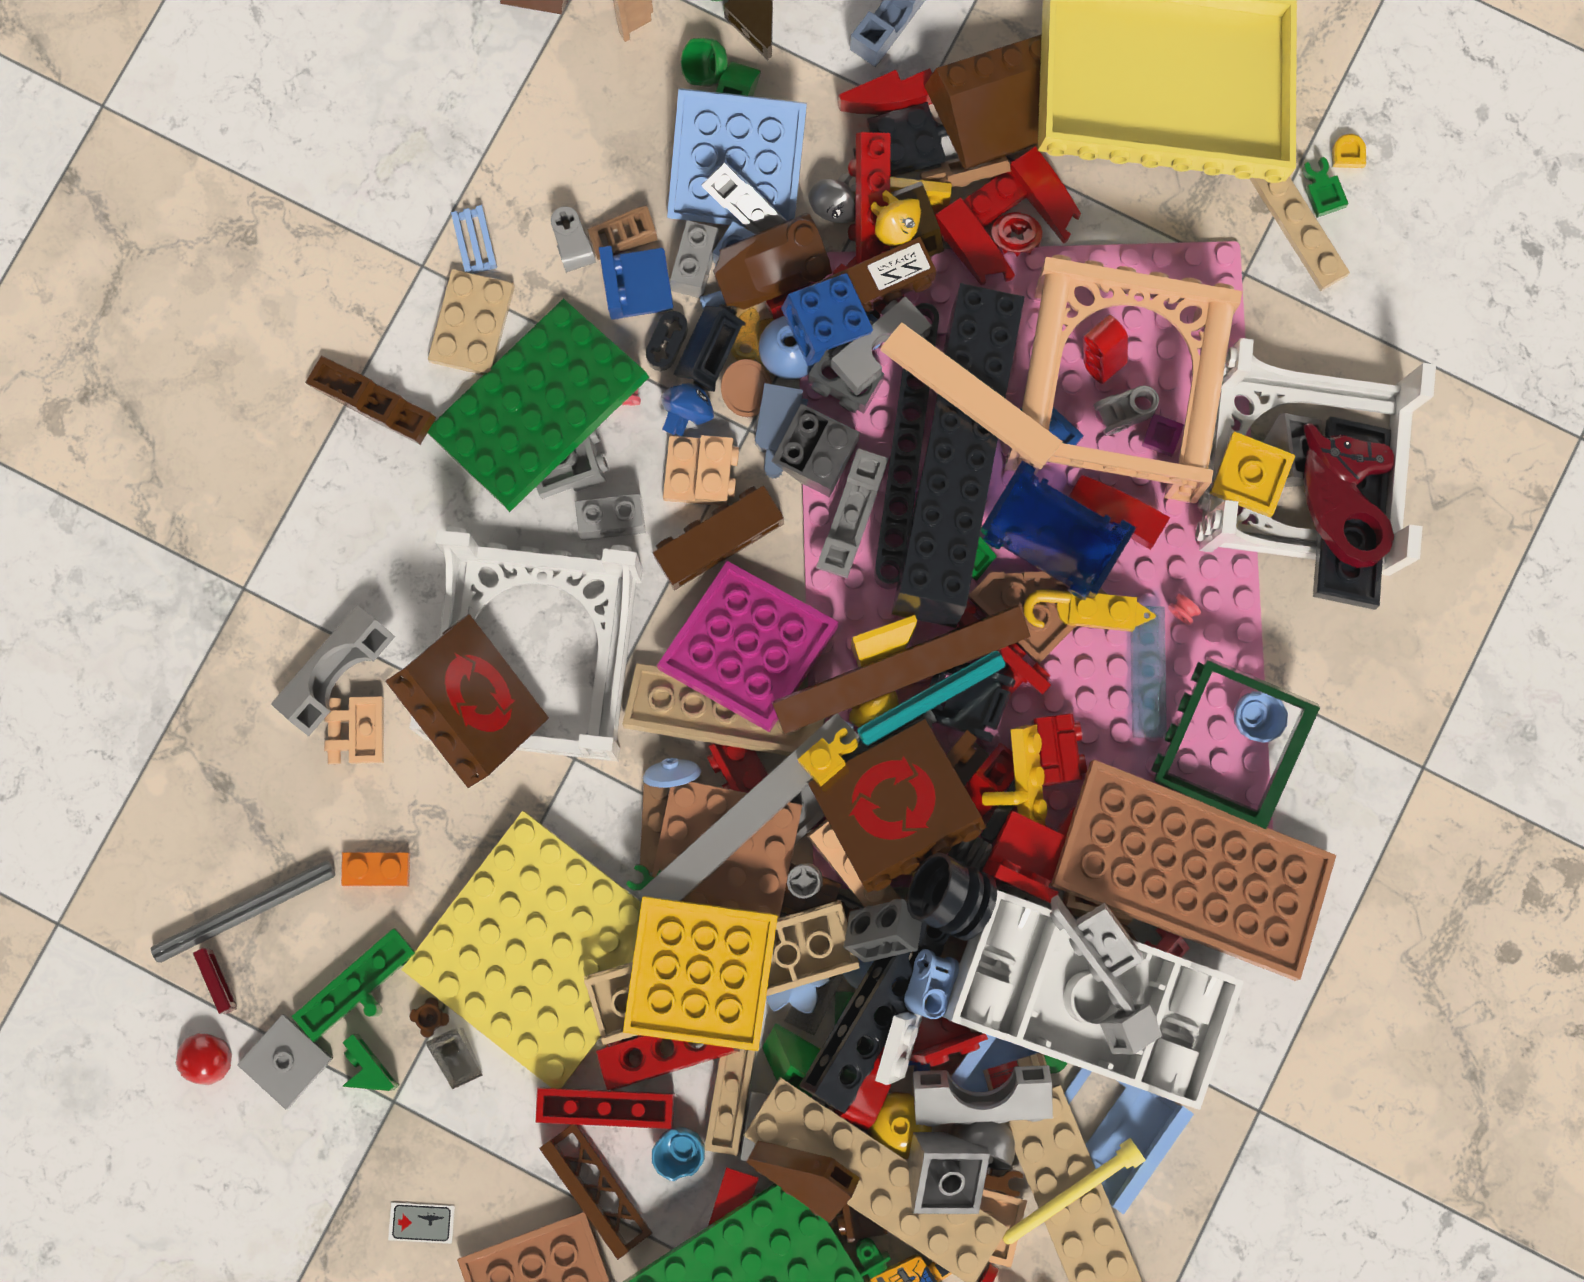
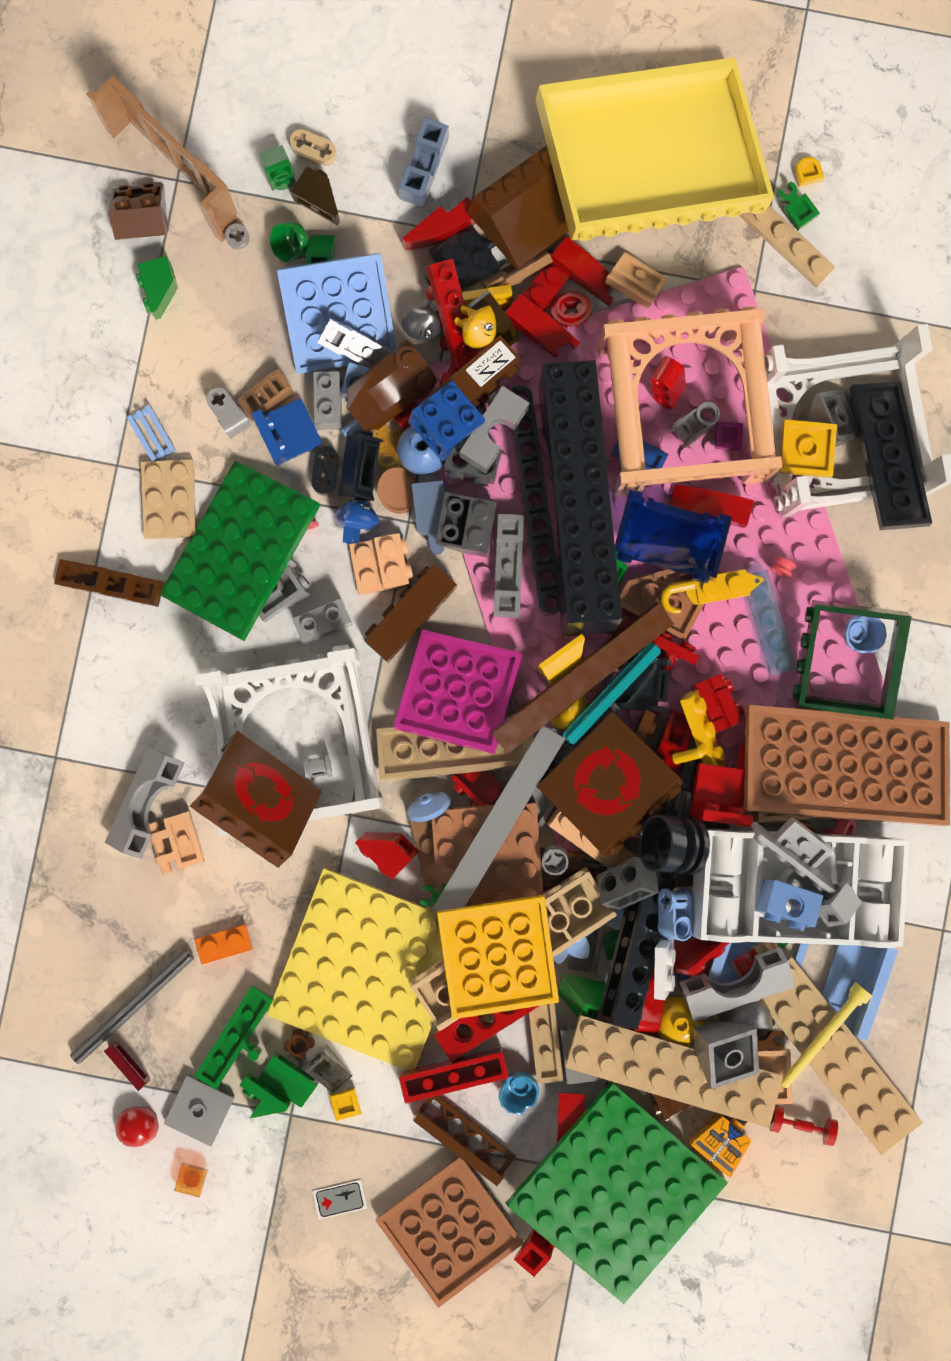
camera: 20 degrees left, 5 degrees up
reddish brown slope [746,1140,860,1223] -> none
yellow plate [797,728,858,787] -> none
green hinge [856,1238,891,1278] -> none
light nougat tile [880,322,1062,470] -> none
dark red animal [1304,423,1395,568] -> none
none -> green slope [136,255,178,320]
none -> clear orange plate [174,1163,208,1198]
none -> light grey bush [225,223,250,250]
none -> green panel [259,1051,319,1107]
none -> light grey bush [303,754,333,781]
none -> yellow tile [329,1087,362,1121]
none -> red slope [355,832,420,880]
none -> light nougat plate [605,252,668,309]
none -> medium blue brick [755,880,823,931]

